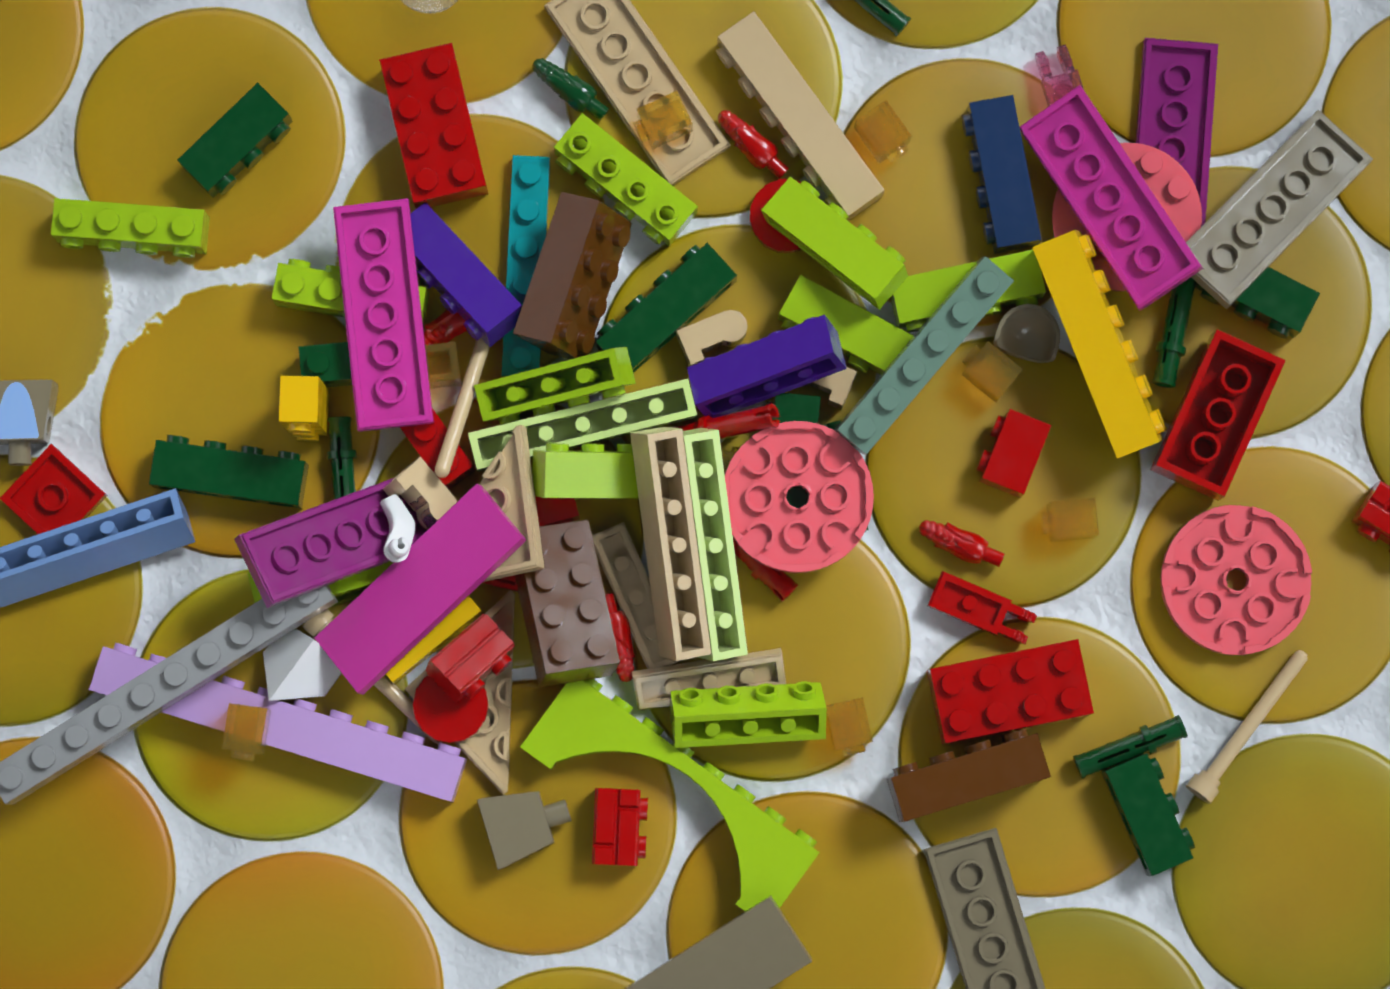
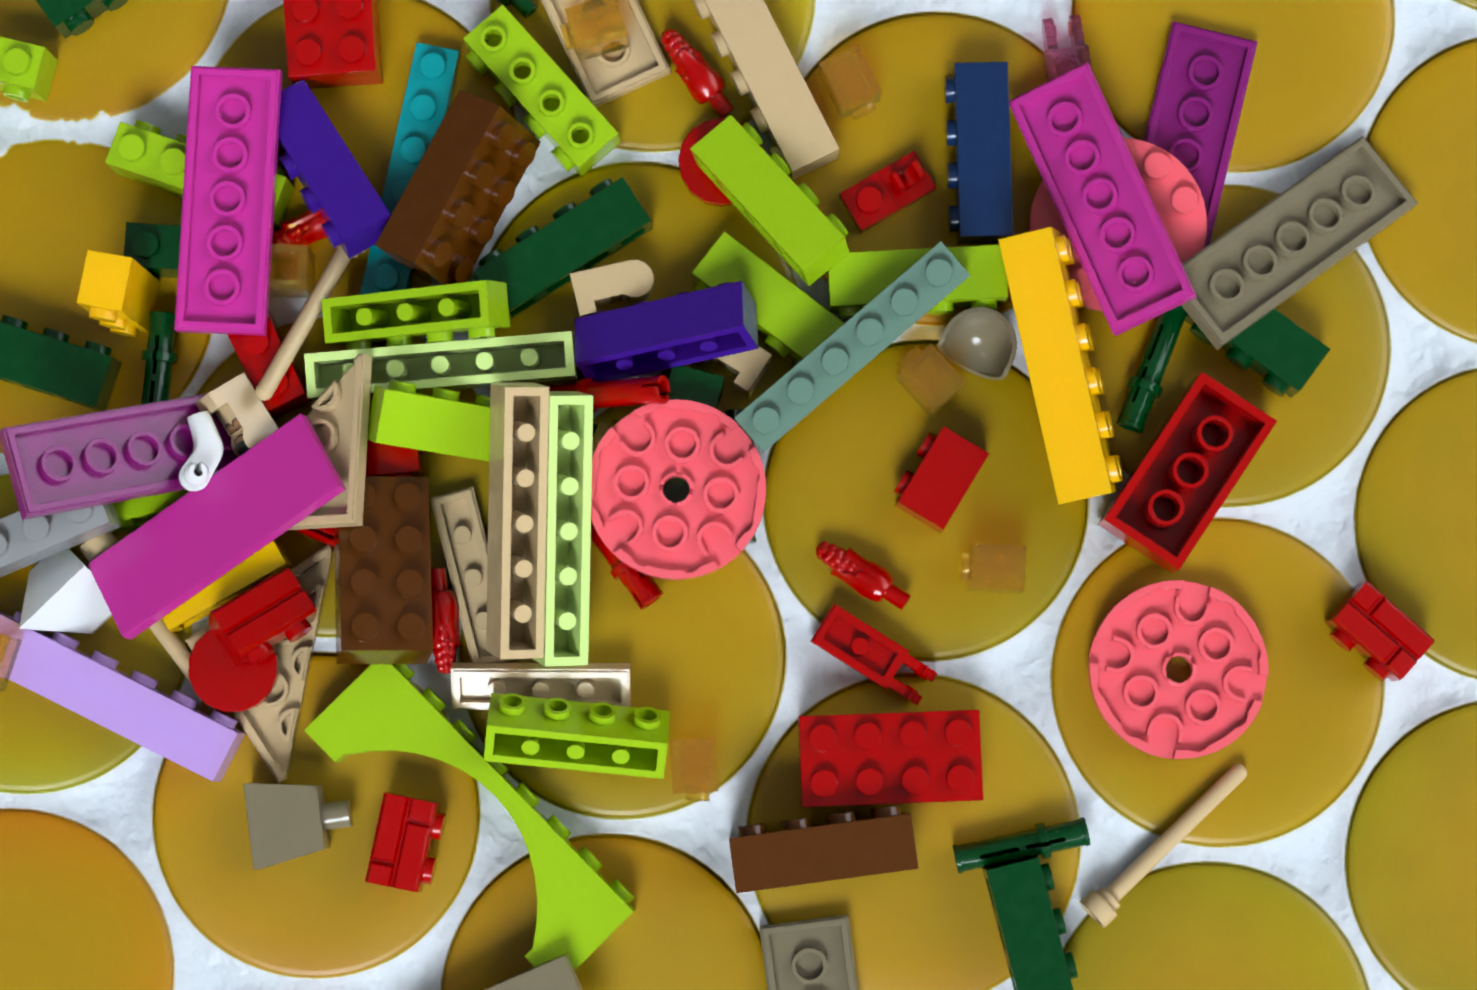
camera: 15 degrees right, 0 degrees up
none -> red plate [839,150,937,234]

